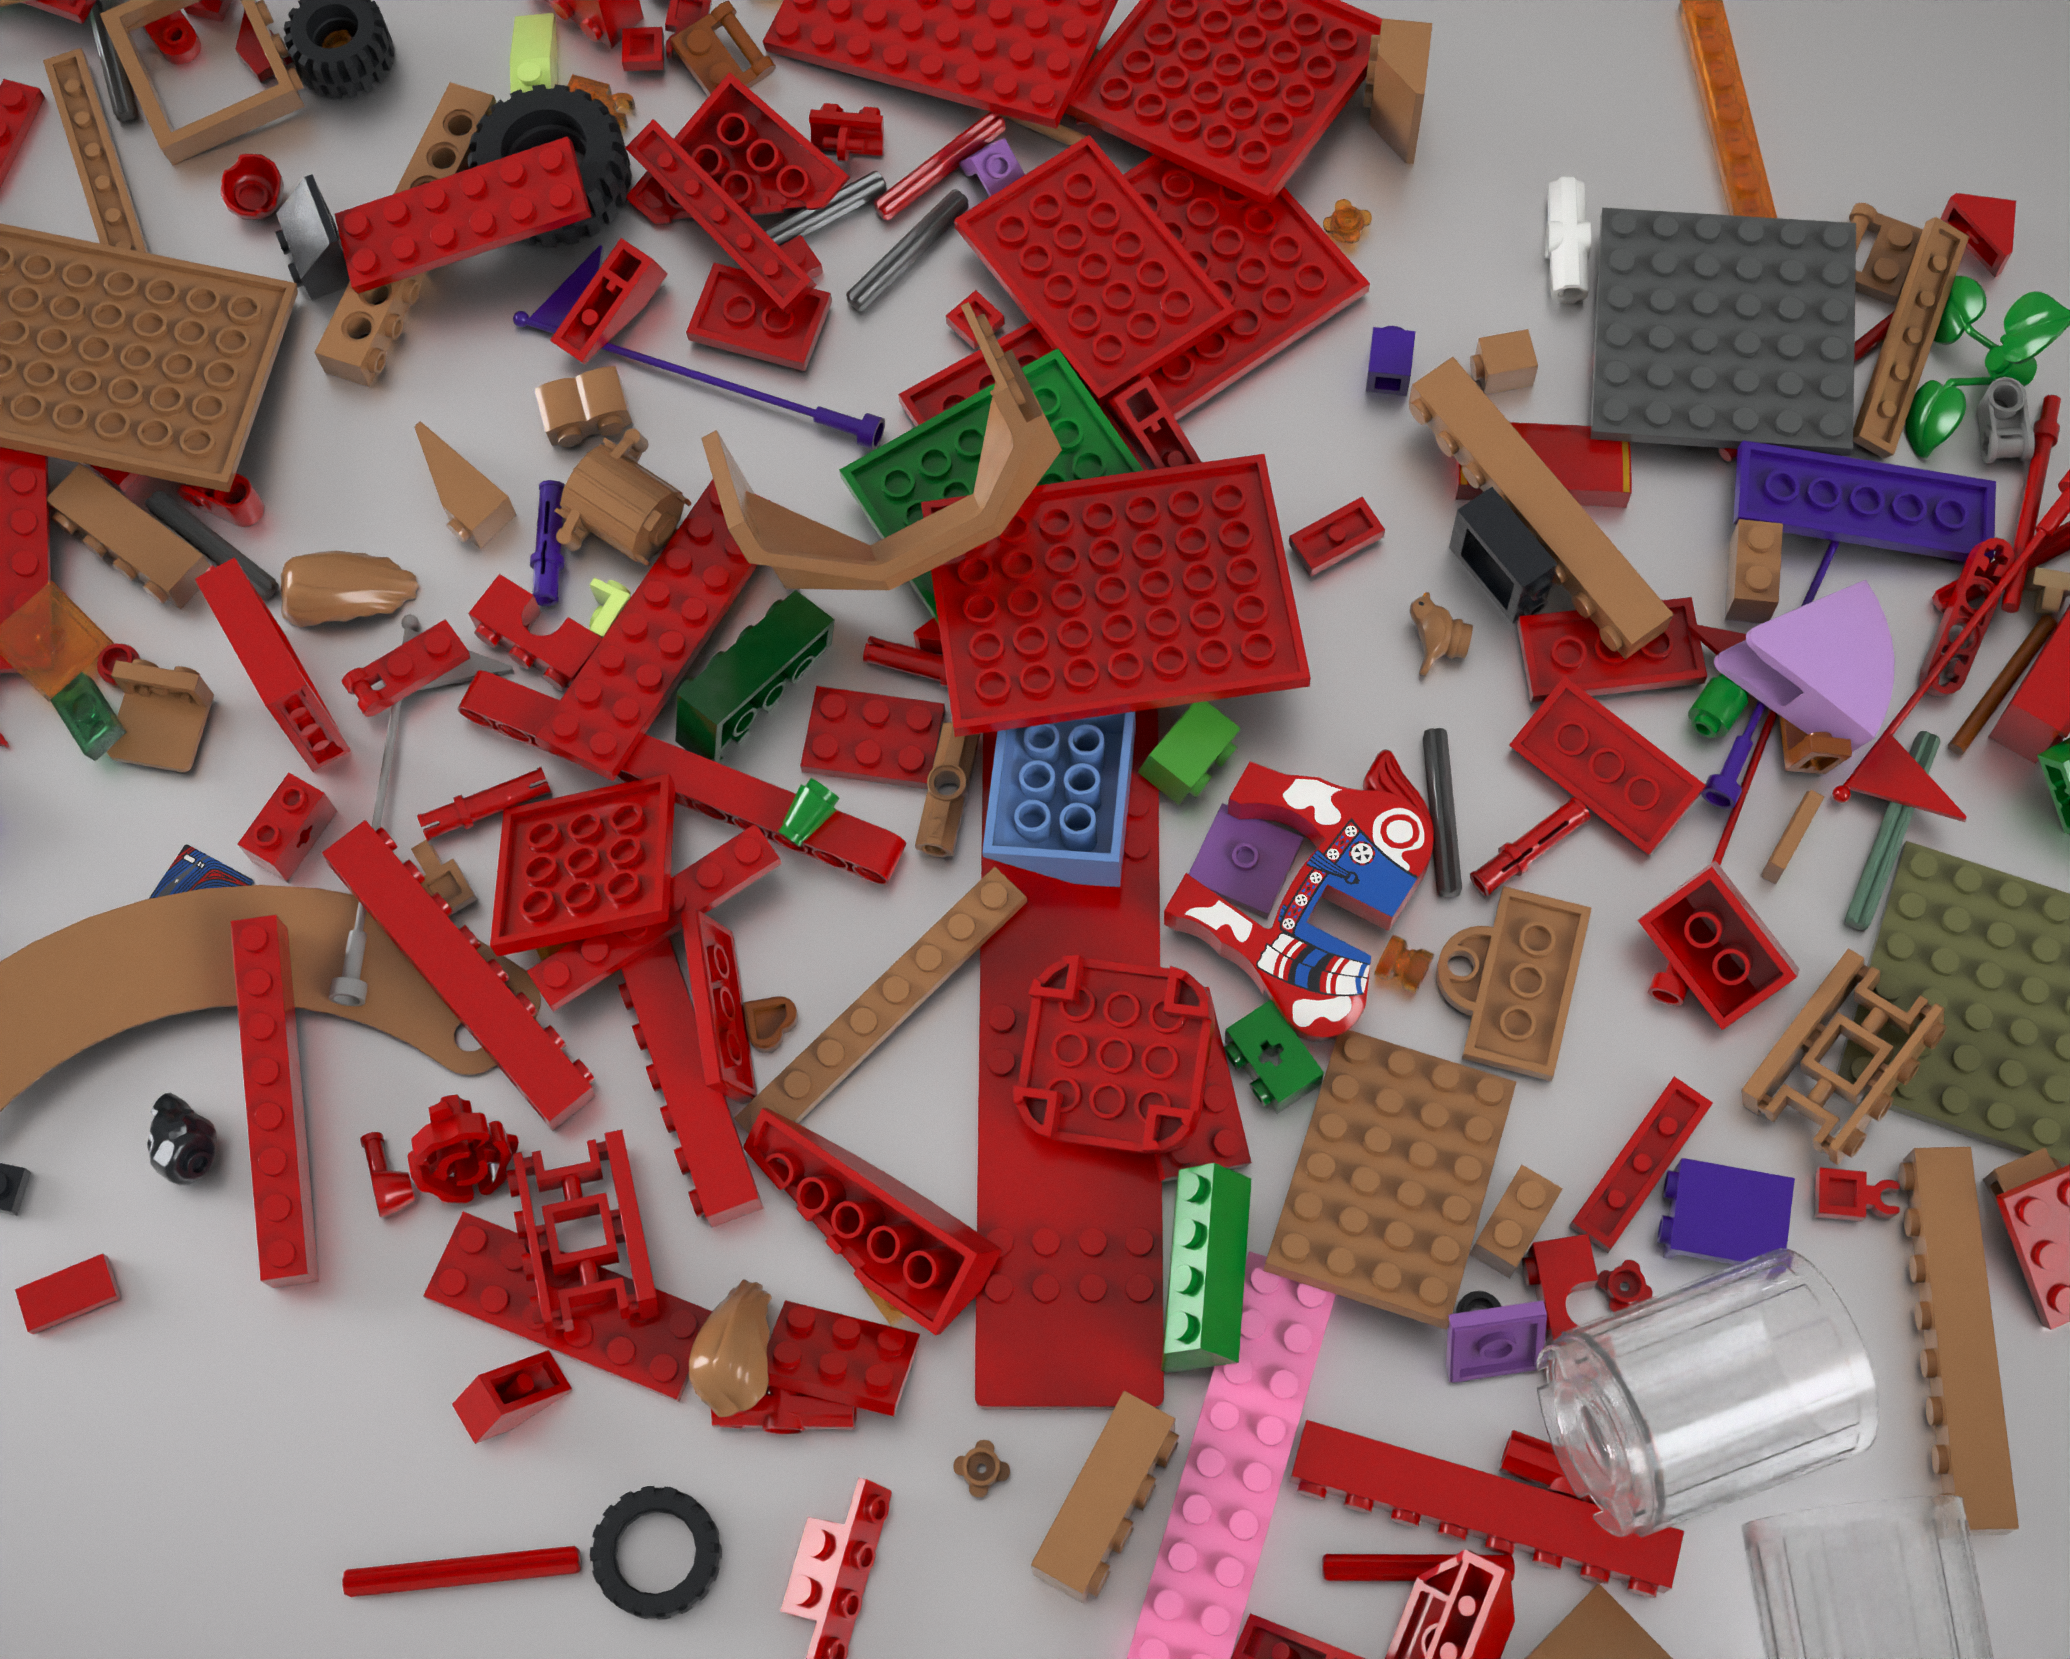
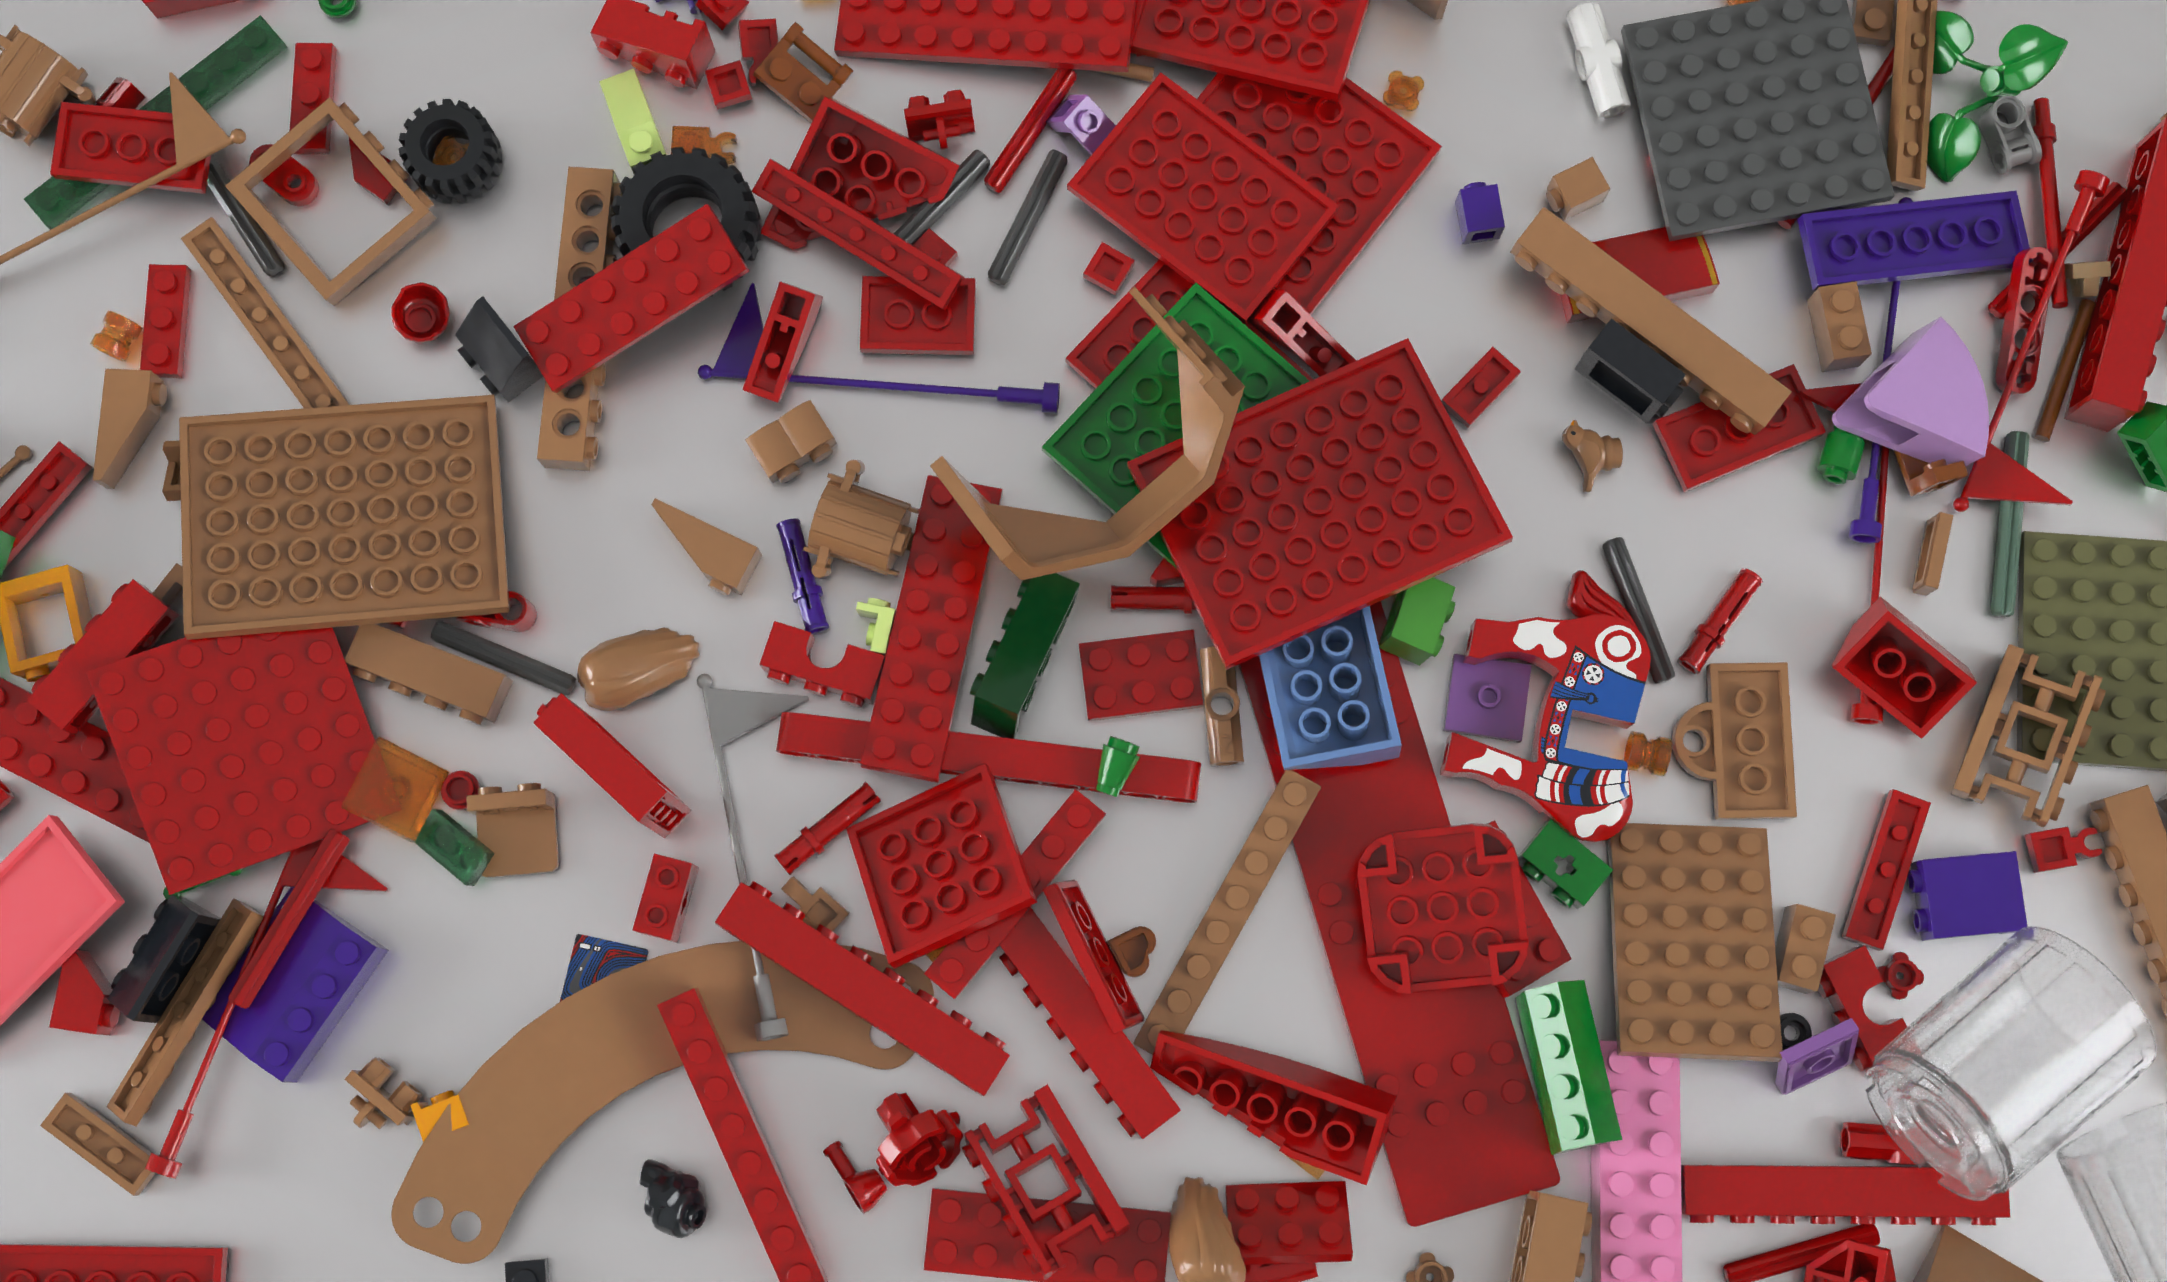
camera: 20 degrees left, 10 degrees up
red plate [342,619,470,717] -> none
red plate [1509,676,1707,856] -> none

